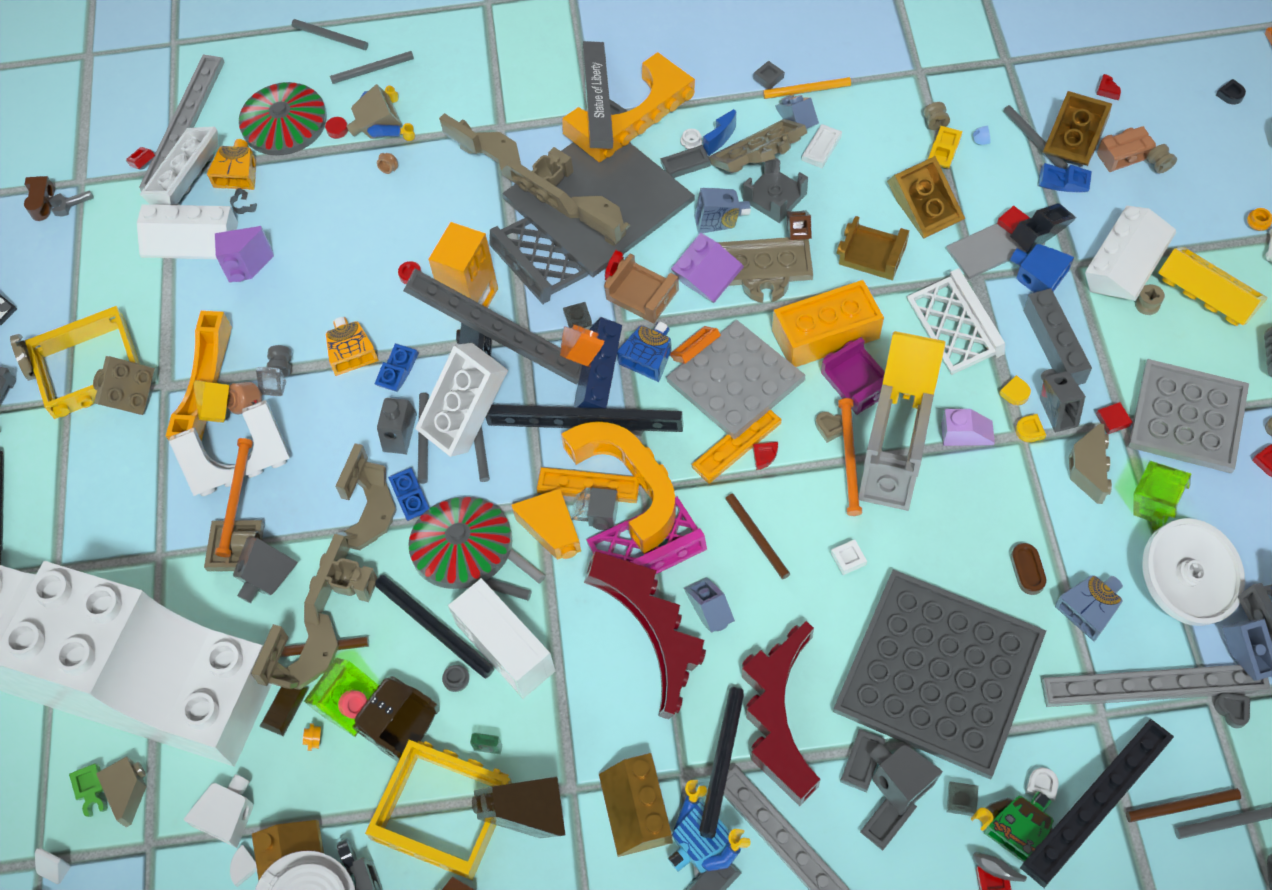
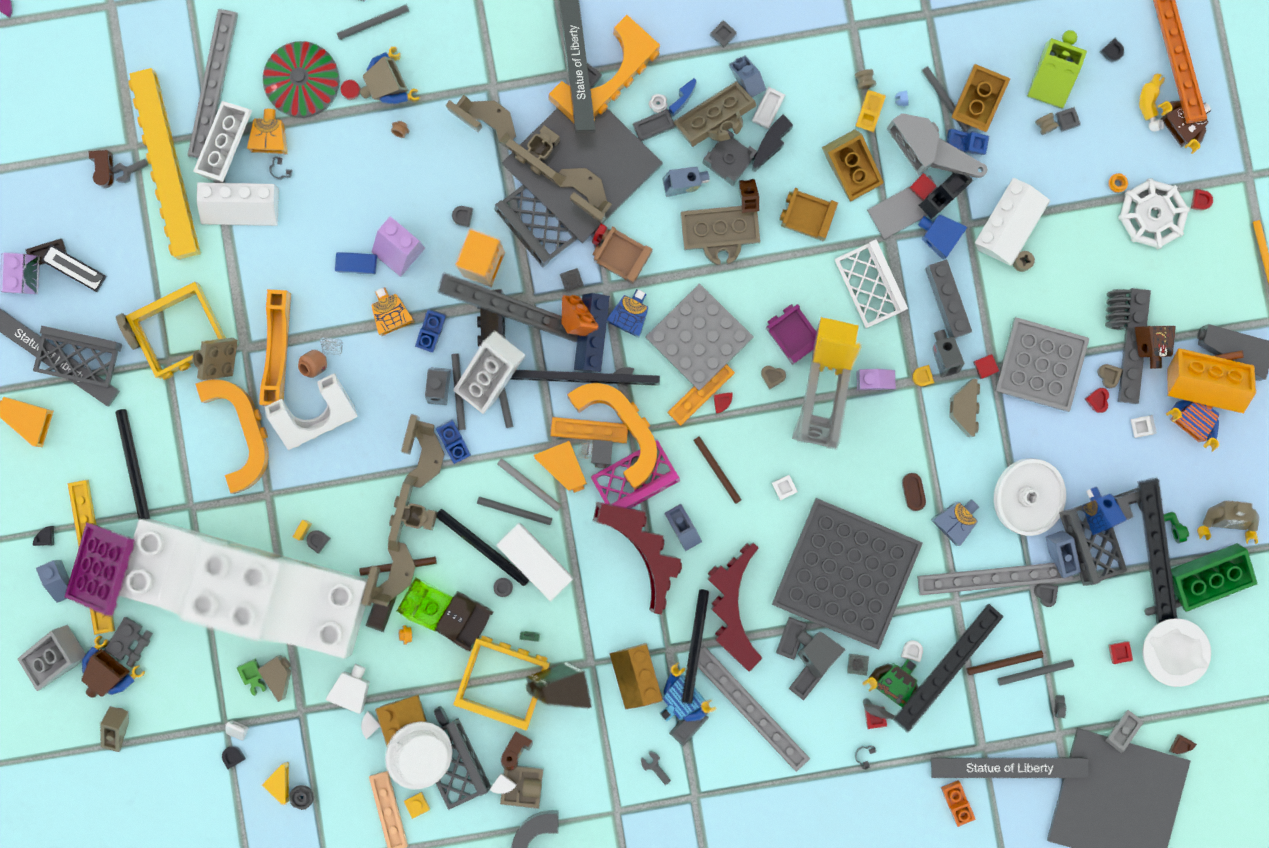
camera: 10 degrees left, 25 degrees up
red tile [125,147,156,169] -> none
yellow slope [193,380,229,423] -> none
dark tan plate [204,520,264,571] -> none
medium lavender slope [215,226,274,283] -> none
orange bar [215,438,253,557] -> none
dark grey torso [233,537,298,603] -> none
dark grey wheel [266,345,292,378] -> none
coral tile [338,690,367,719] -> none
red tile [398,261,422,284] -> none
dish [409,497,512,589] -> none
orange tile [670,326,721,364] -> none
medium lavender slope [671,233,744,303] -> none
light orange bar [763,77,851,99] -> none
light orange piece [772,280,884,367] -> none
orange bar [838,398,862,516] -> none
yellow tile [999,375,1031,405] -> none
red tile [1097,74,1121,101] -> none
nougat brick [1097,126,1156,172] -> none
clear neon green plate [1133,461,1192,530] -> none
yellow slope [1158,247,1268,326] -> none
none -> yellow brick [128,68,201,260]
none -> light orange arch [195,379,269,494]
none -> yellow tile [293,520,312,541]
none -> dark grey tile [307,530,331,554]
none -> blue slope [335,252,377,274]
none -> lavender slope [372,216,425,277]
none -> black slope [752,114,793,172]
none -> light grey slope [887,113,987,178]
none -> lime slope [1027,30,1087,109]
none -> dark grey tile [1055,107,1081,132]

